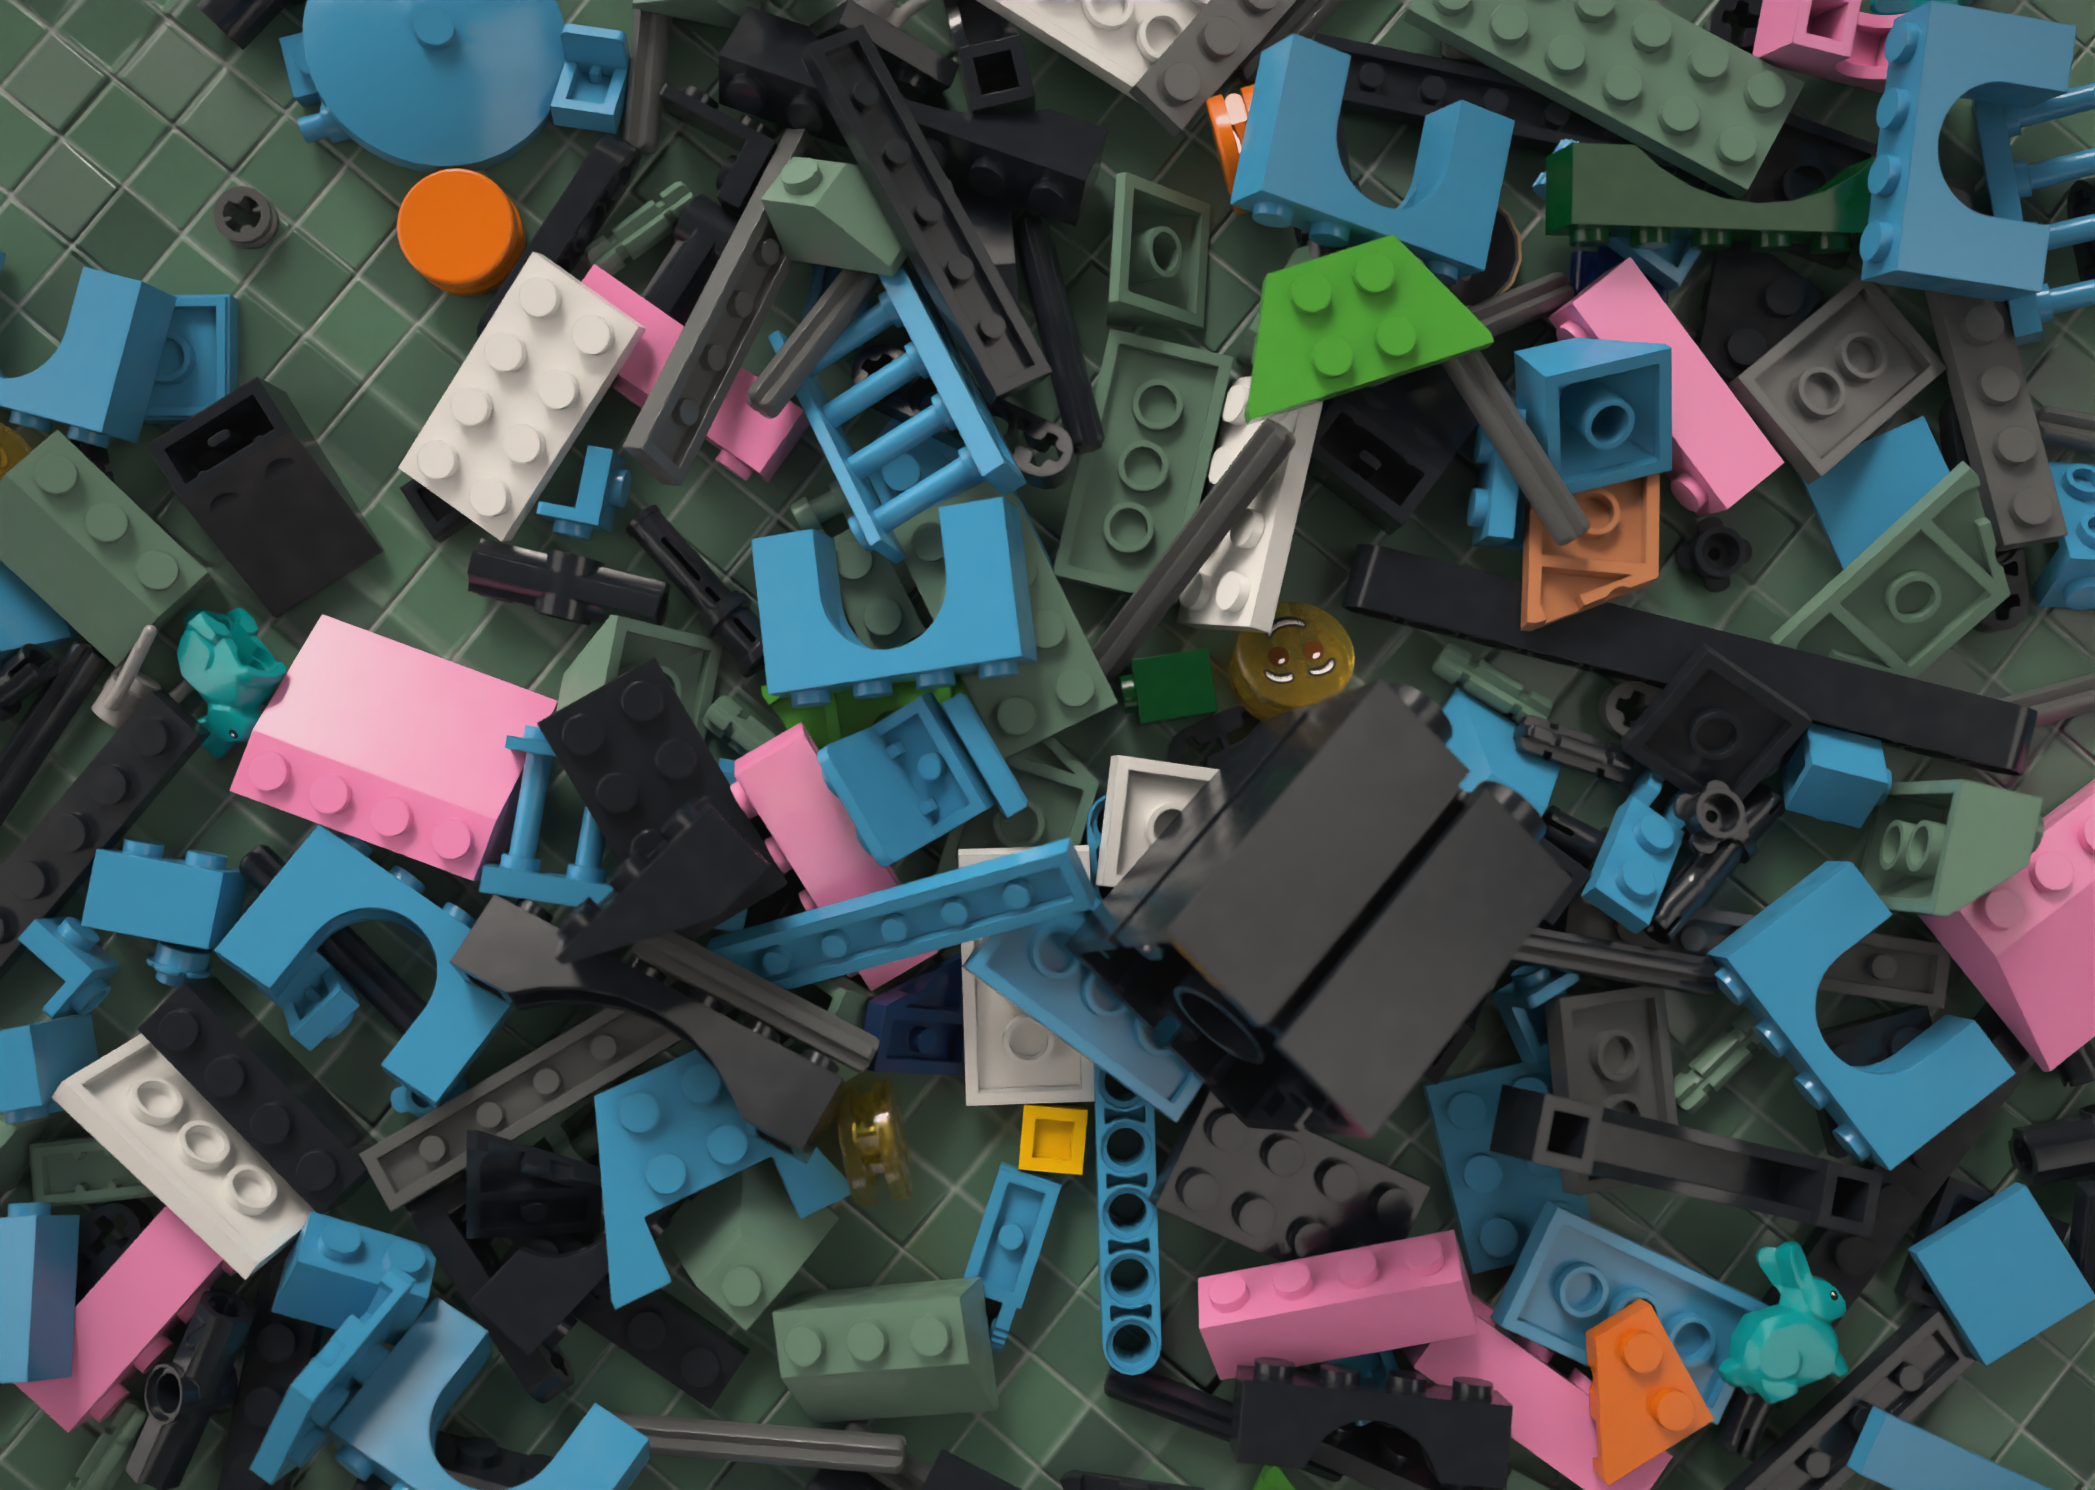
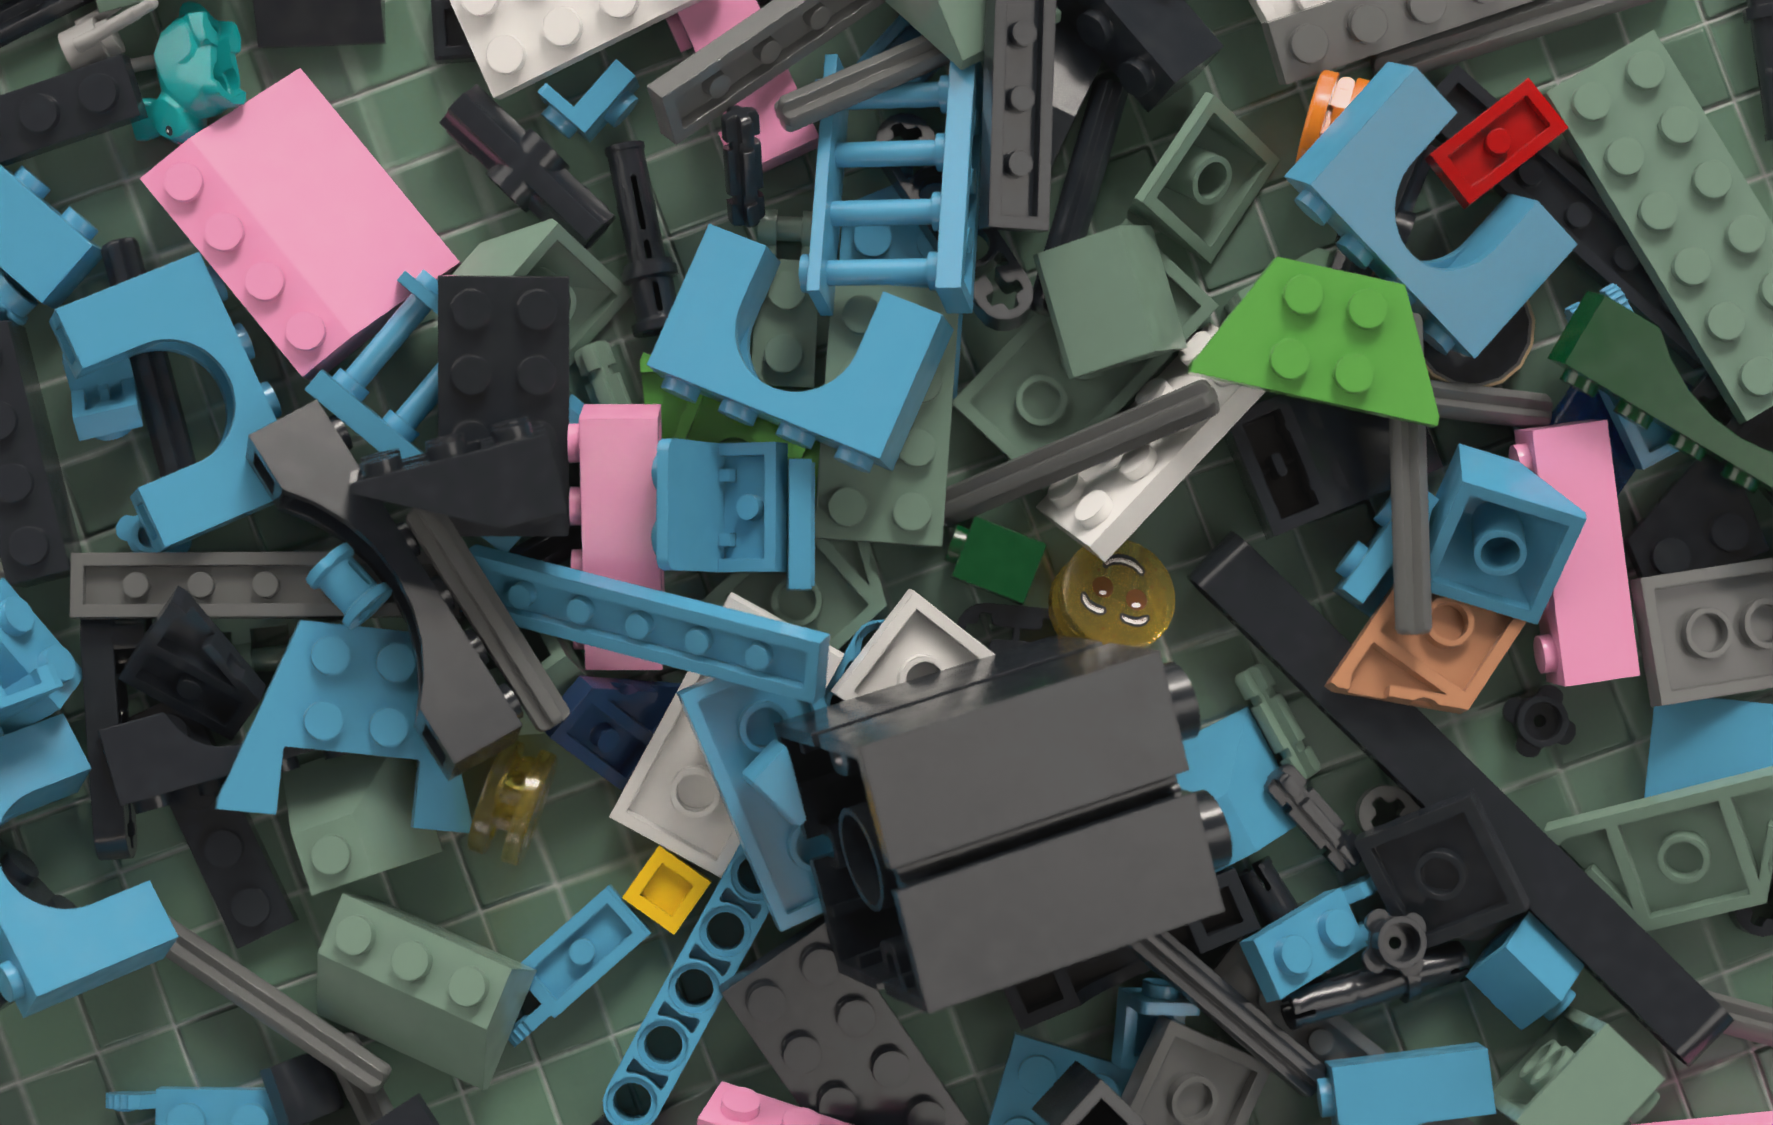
camera: 30 degrees right, 0 degrees up
none -> dark azure bush [305,542,393,630]
none -> black axle [721,105,765,228]
none -> dark azure slope [742,739,806,827]
none -> sand green slope [1033,225,1188,379]
none -> red plate [1424,78,1569,210]

